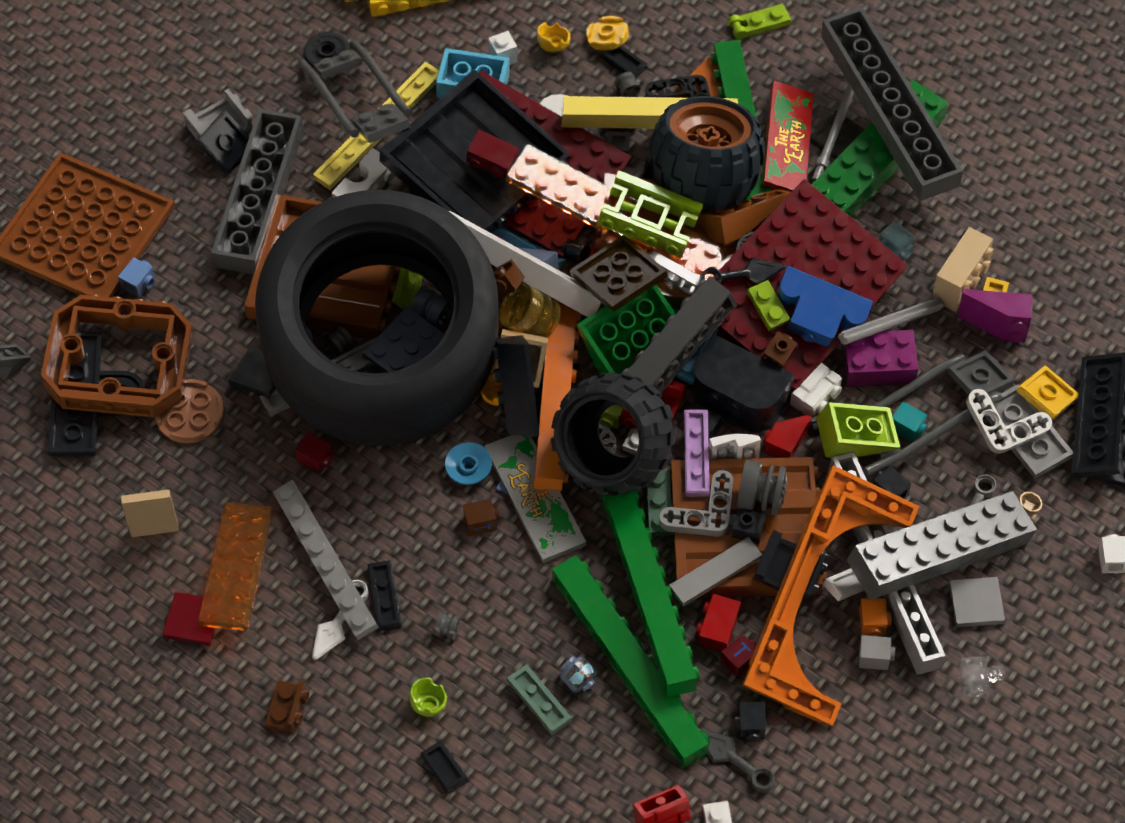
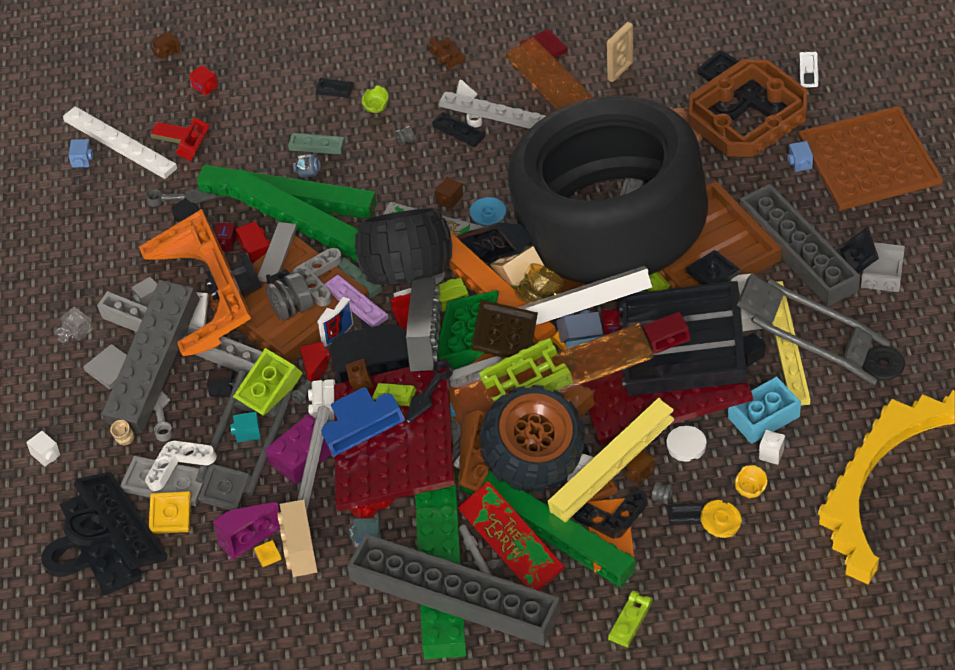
camera: 140 degrees right, 10 degrees down
reddish brown brick [493,259,525,299] -> none

